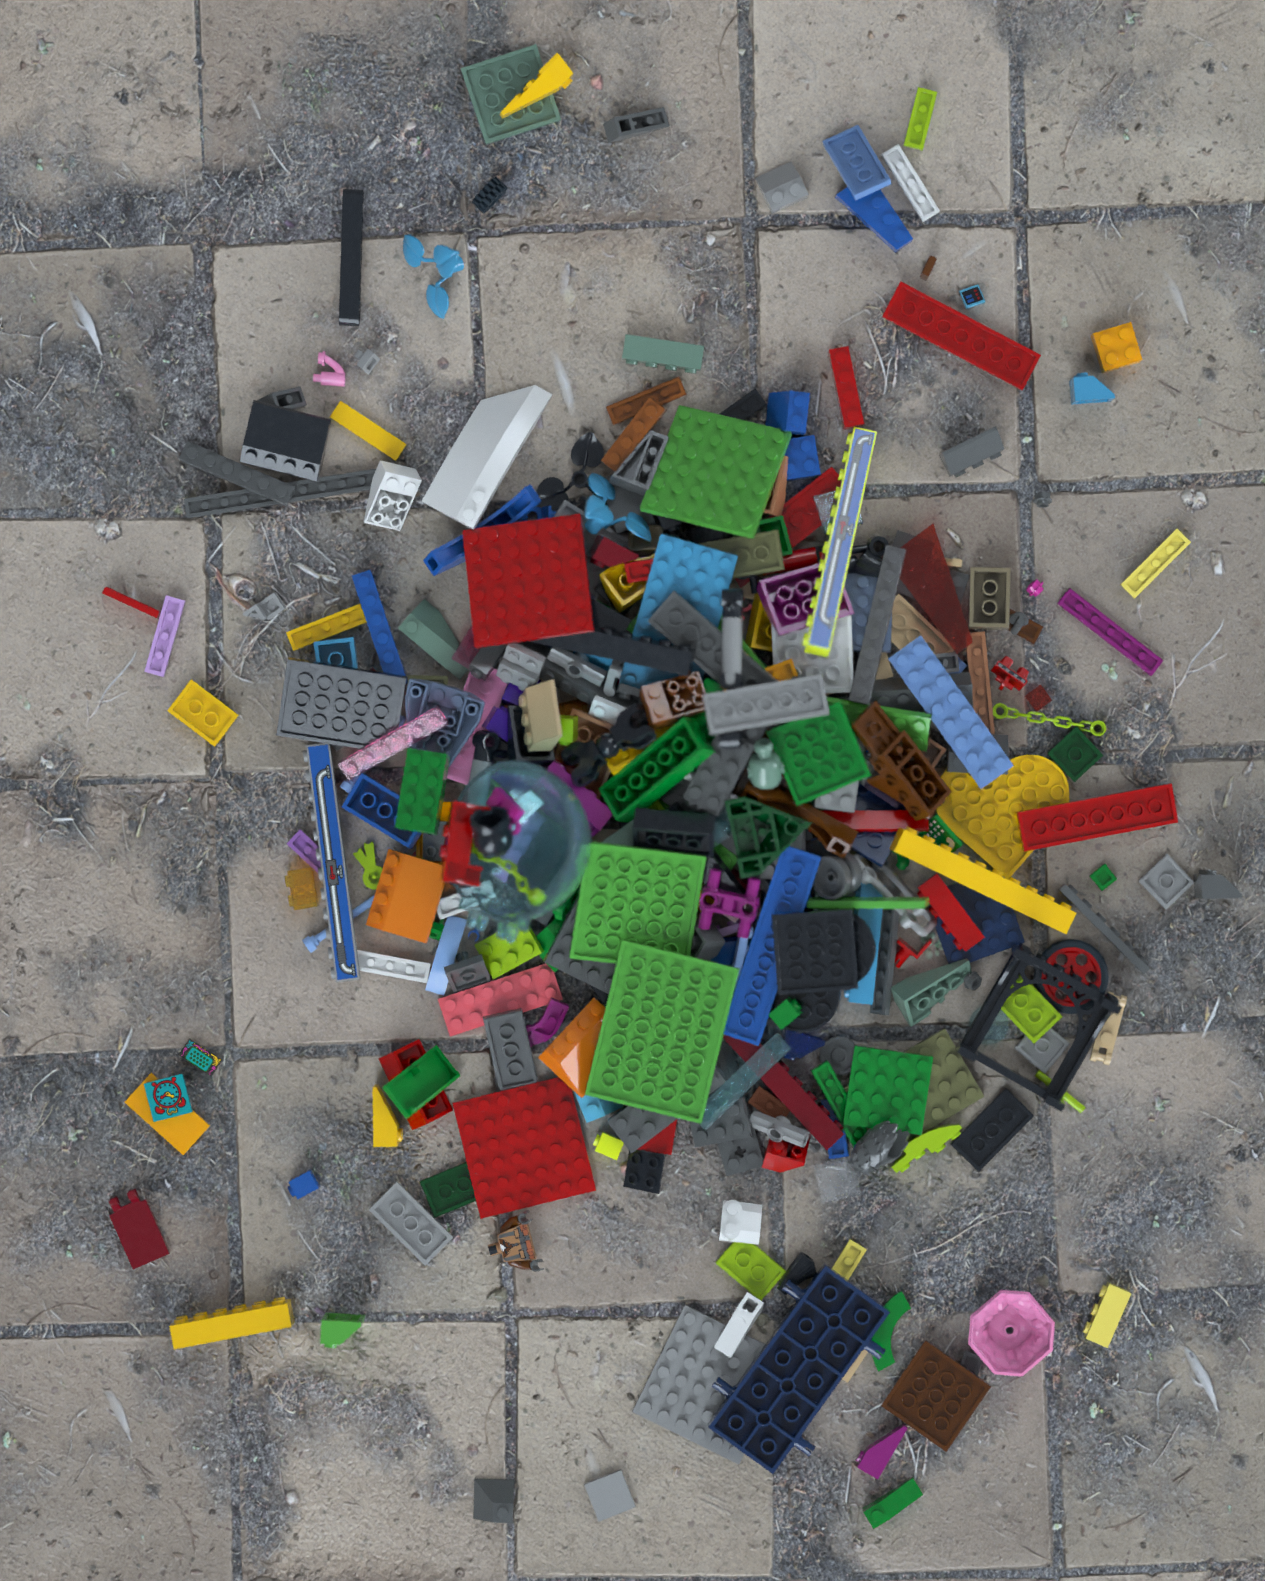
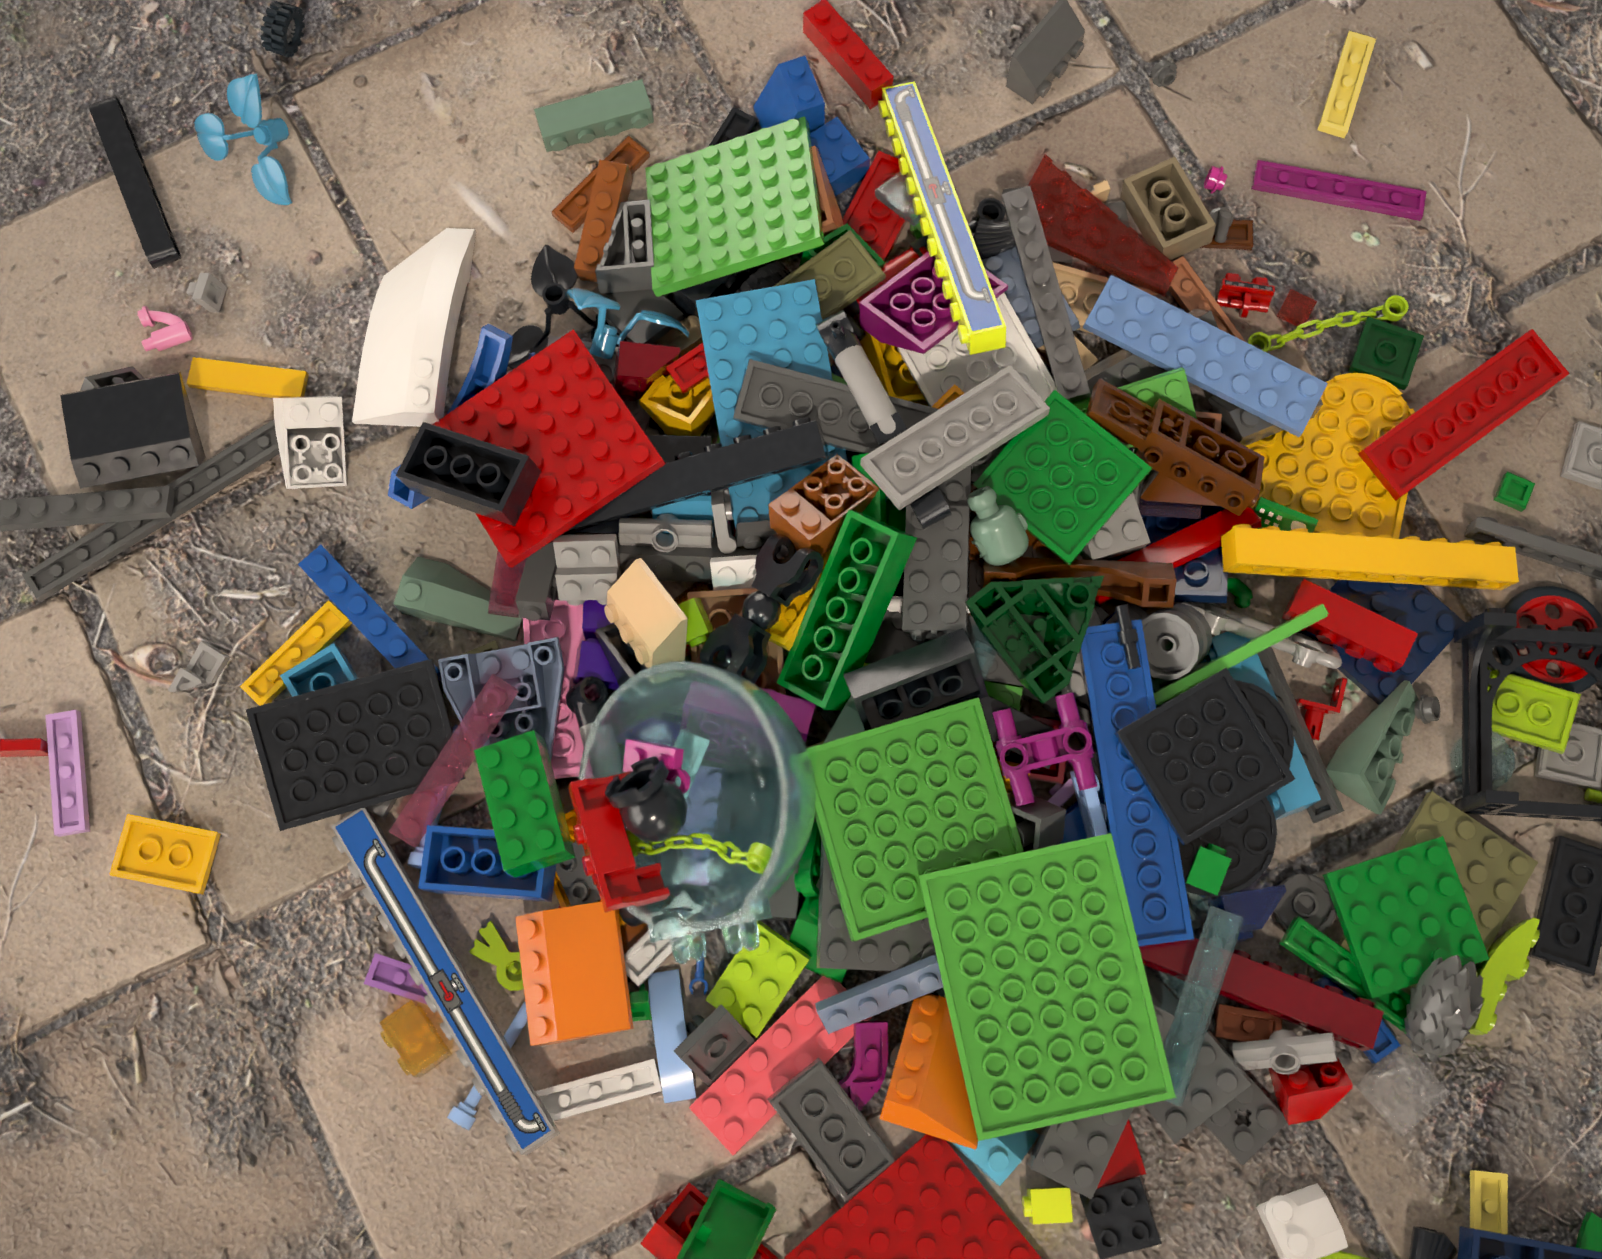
camera: 25 degrees left, 15 degrees down
none -> black brick [396,422,541,526]
none -> sand blue plate [815,954,943,1034]
none -> black bar [1115,605,1141,670]

